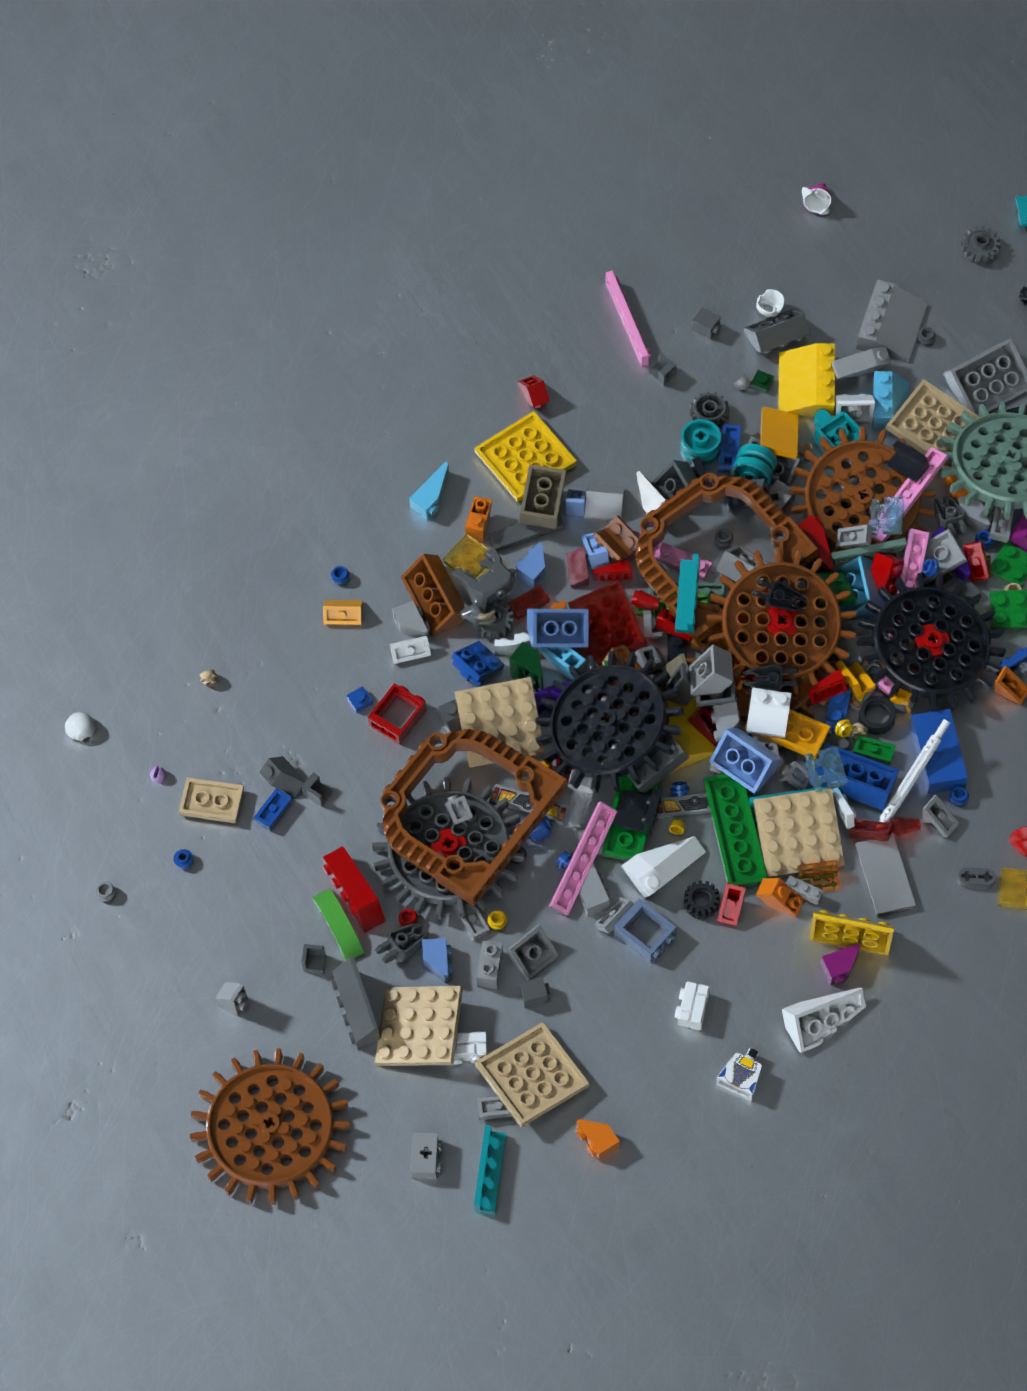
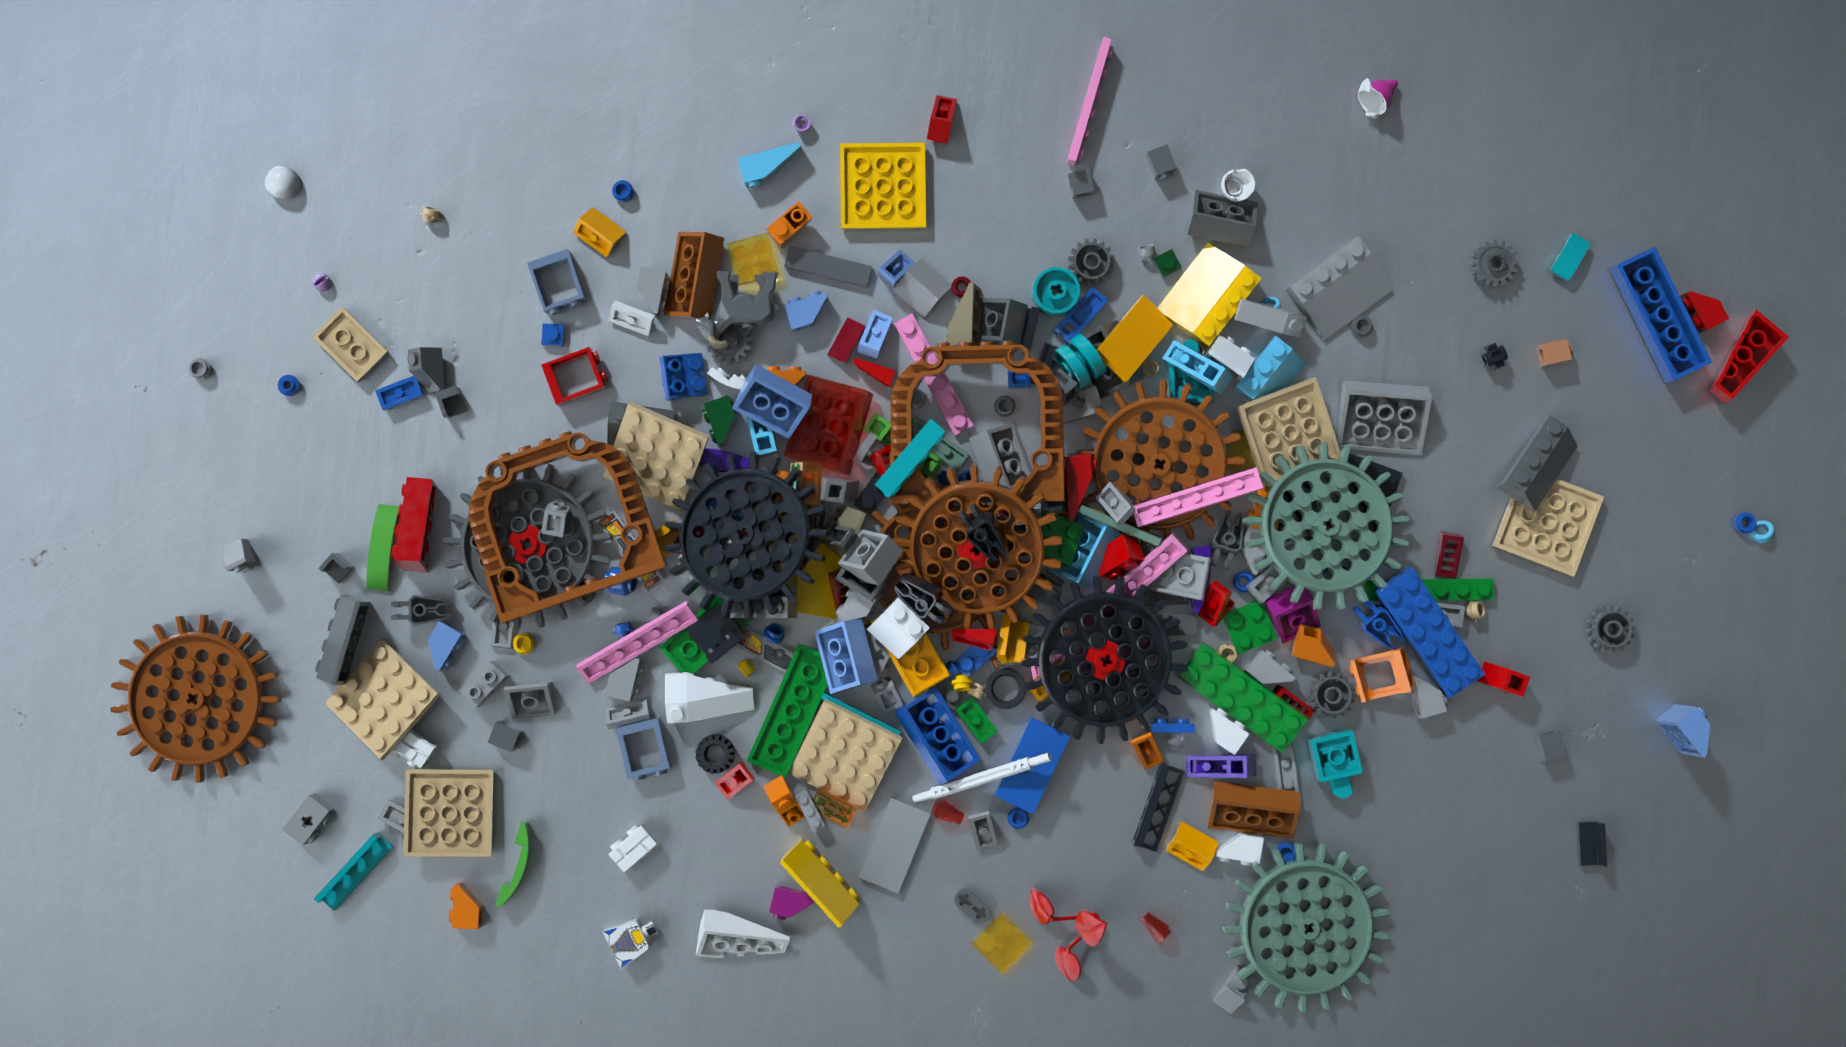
camera: 30 degrees right, 25 degrees up
red plate [398,909,418,927] -> none
clear red plate [508,585,550,620] -> none
dark tan brick [519,464,566,529] -> none
dark orange bracket [593,515,639,561] -> none
red cone [631,589,660,610] -> none
clear light blue plate [805,746,848,793] -> none
white plate [832,787,856,829] -> none
clear red plate [849,819,894,841] -> none
clear light blue plate [868,497,904,536] -> none
black panel [887,440,930,483] -> none
blue plate [922,559,939,578] -> none
none -> bright green slope [495,821,532,907]
none -> sand blue window [527,249,587,315]
none -> lavender hinge [793,114,810,131]
none -> dark red plate [951,276,972,298]
none -> blue plate [1007,369,1030,389]
none -> medium azure slope [1163,340,1233,395]

